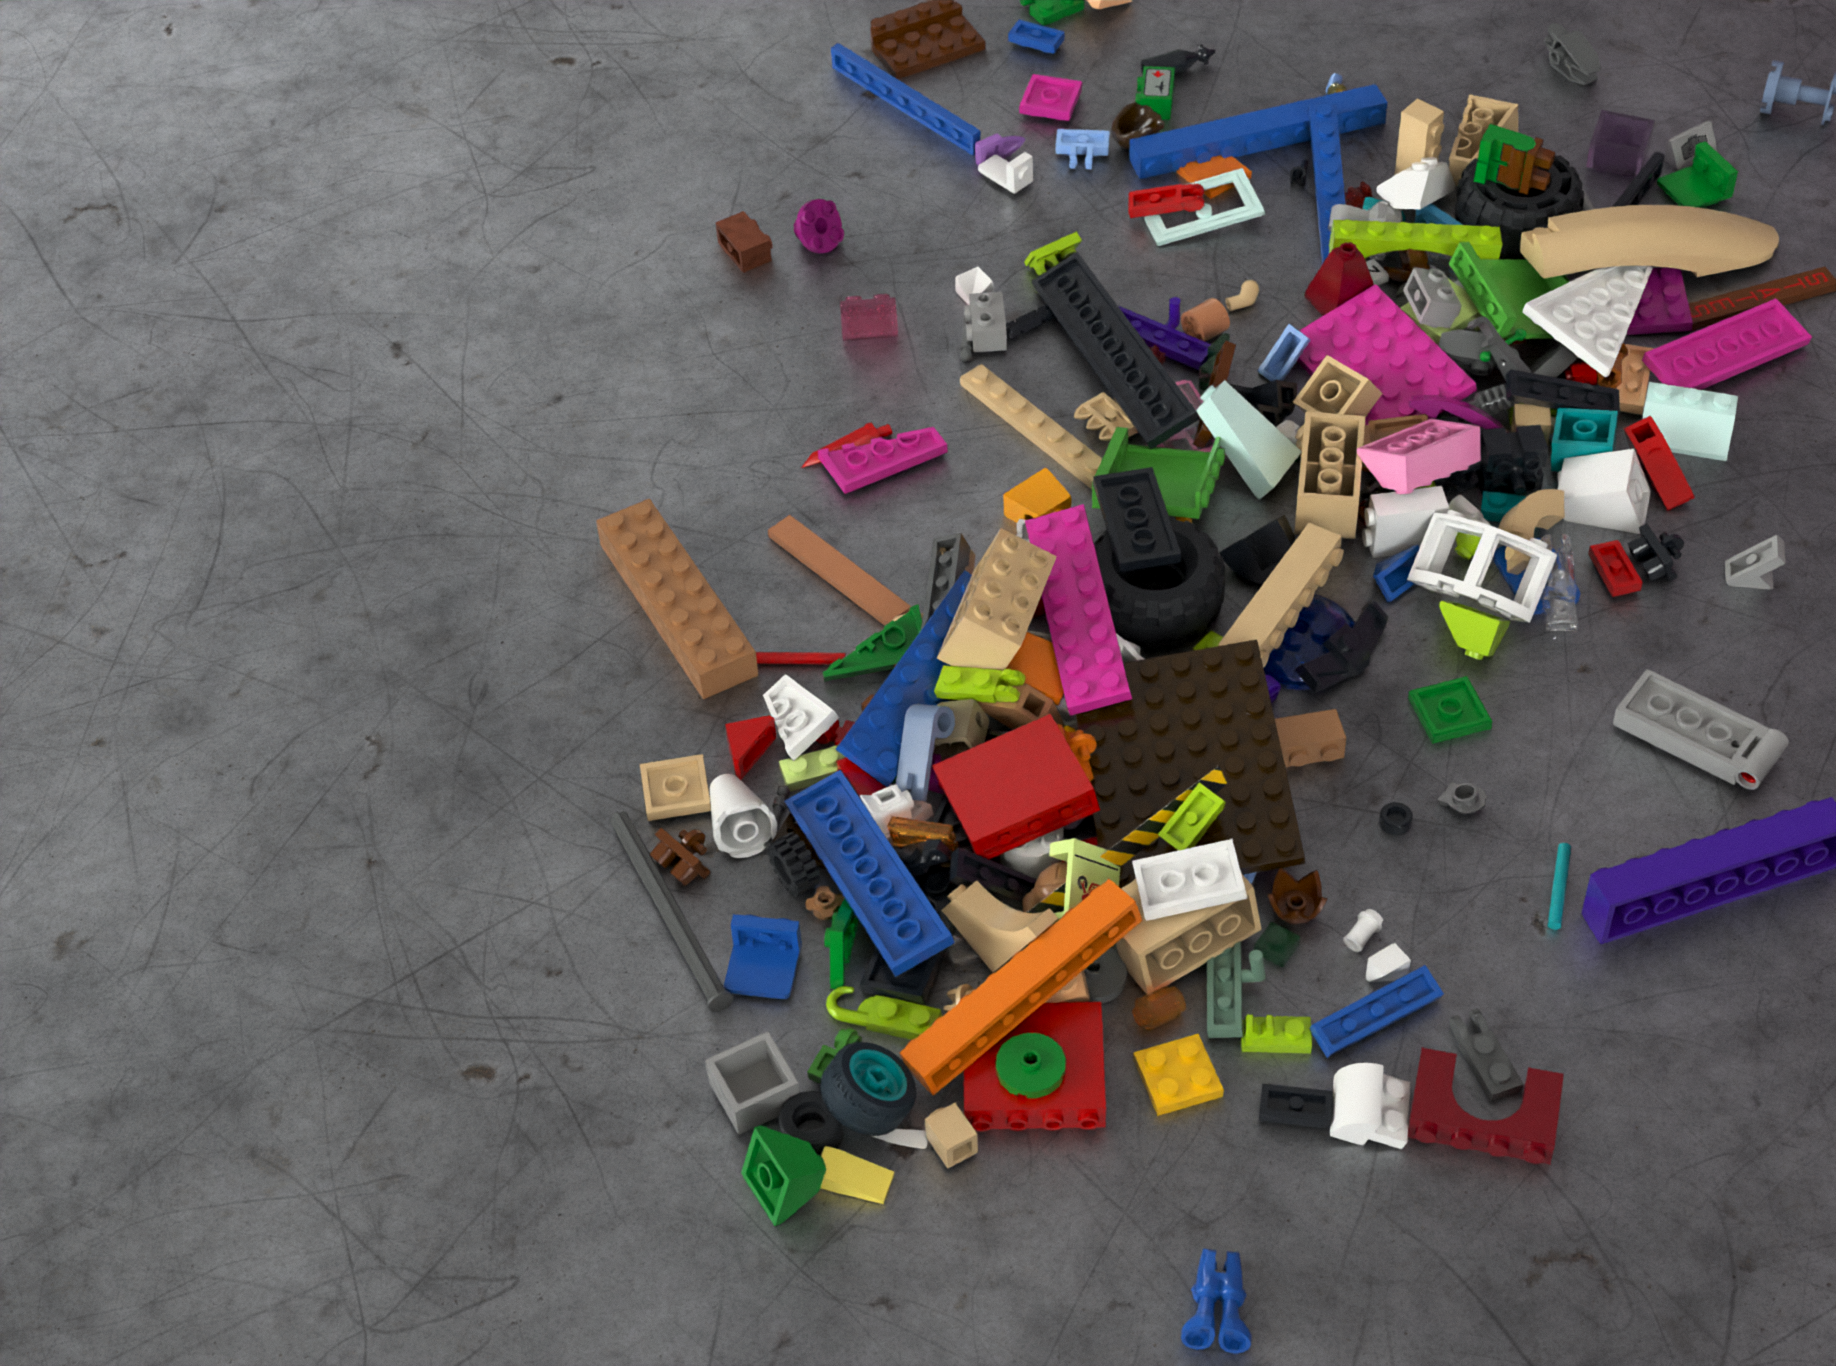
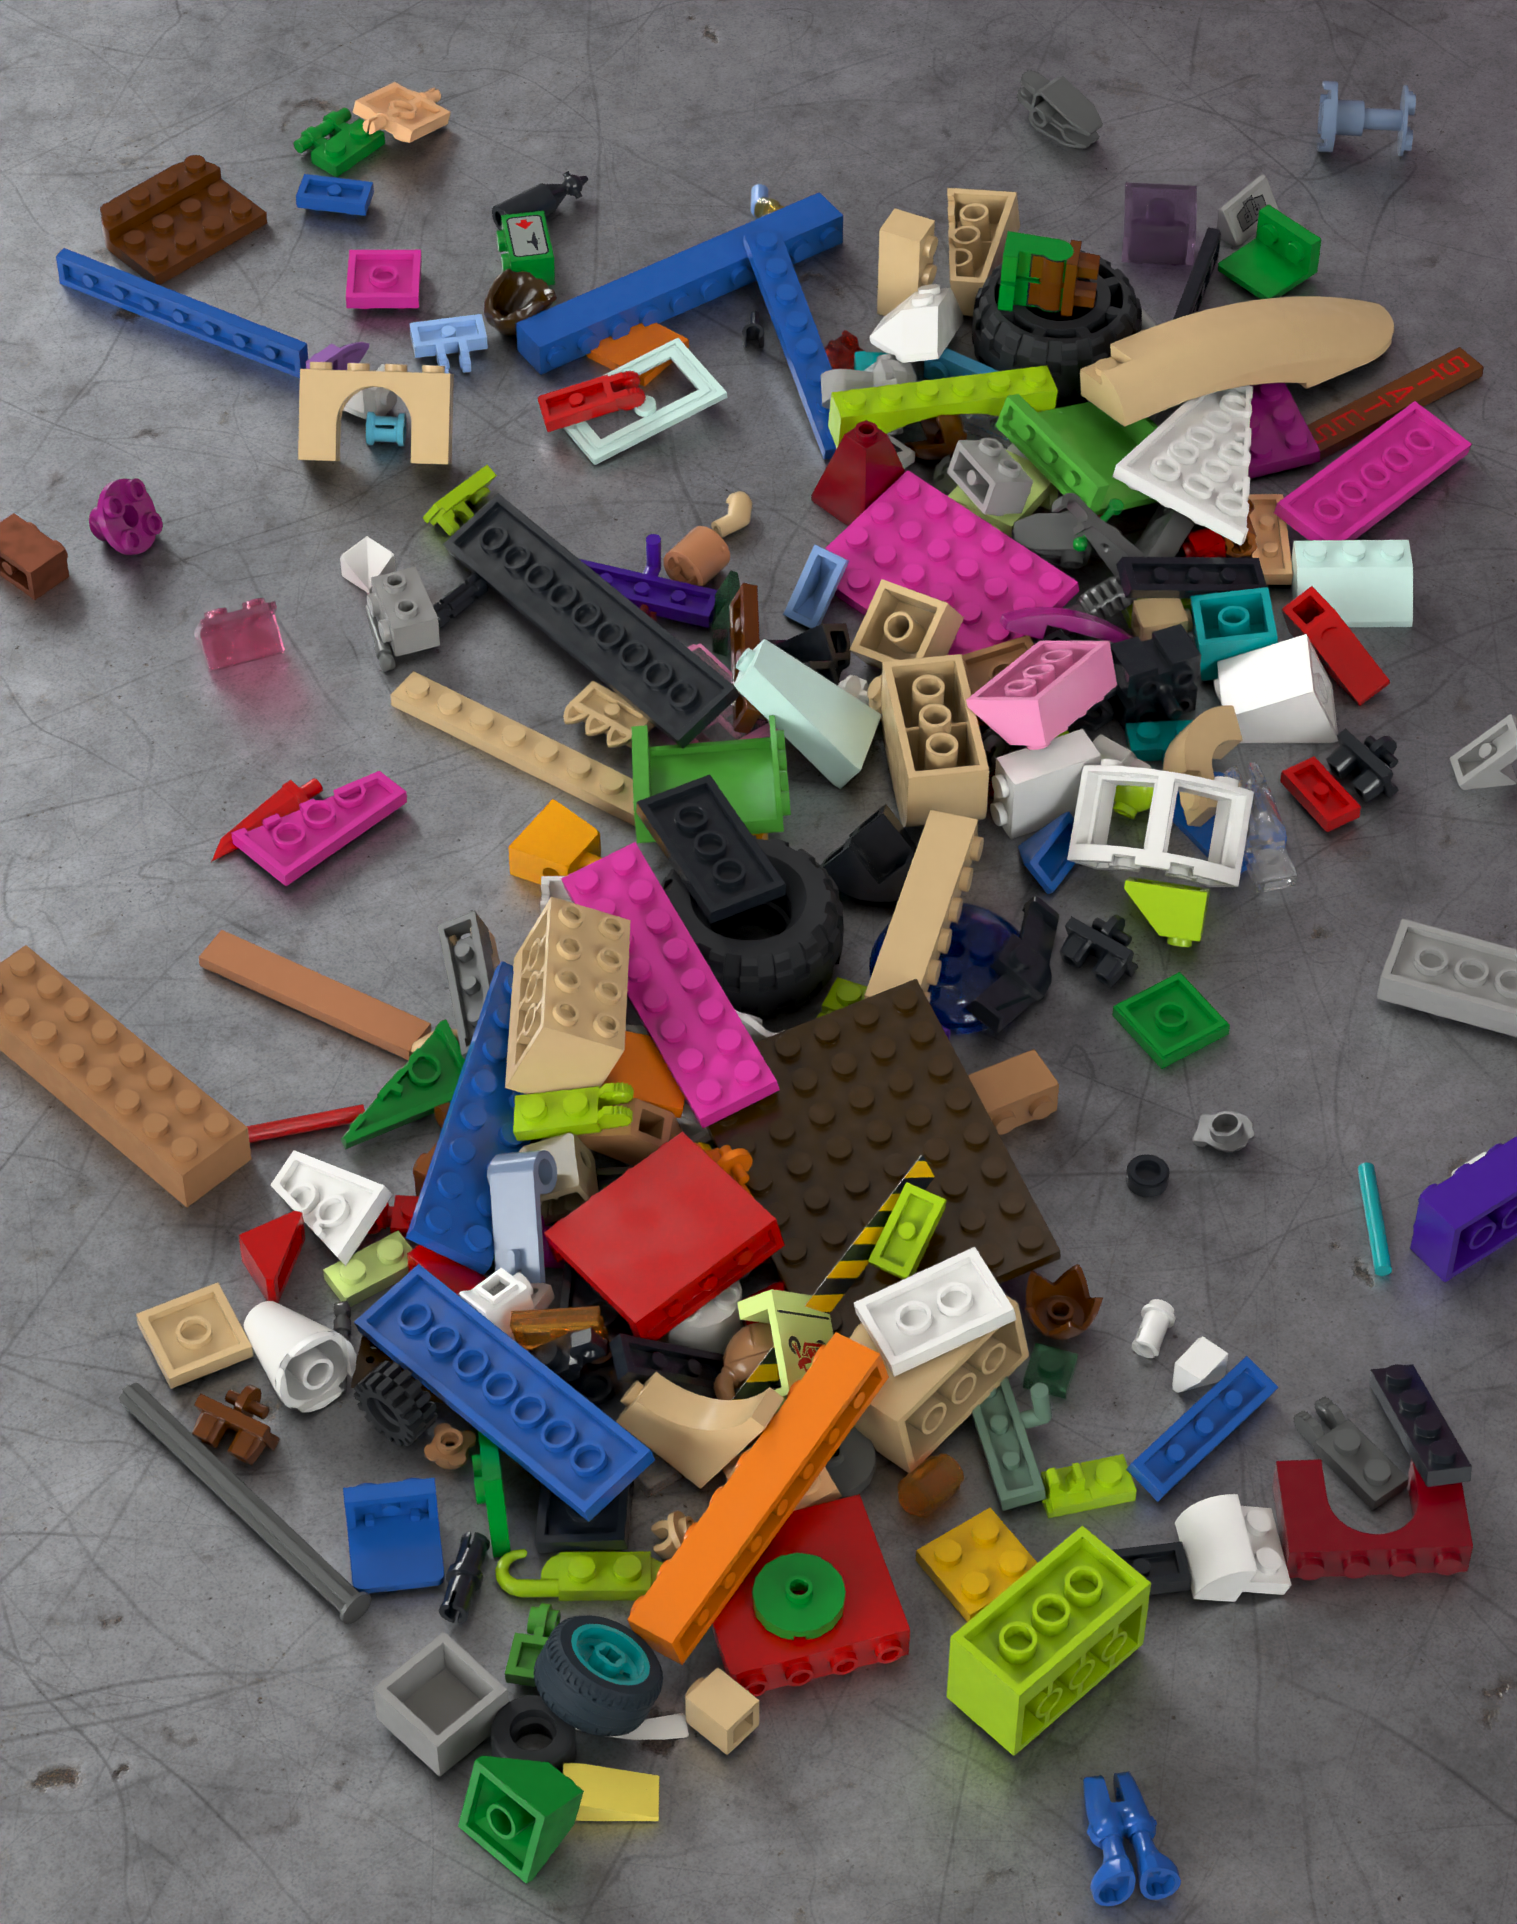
camera: 20 degrees left, 0 degrees up
none -> tan arch [298,362,454,464]
none -> medium azure bush [366,412,407,446]
none -> black pin [439,1532,490,1623]
none -> lime brick [946,1525,1151,1756]
none -> black hips [1060,914,1138,987]
none -> black plate [1370,1364,1472,1487]

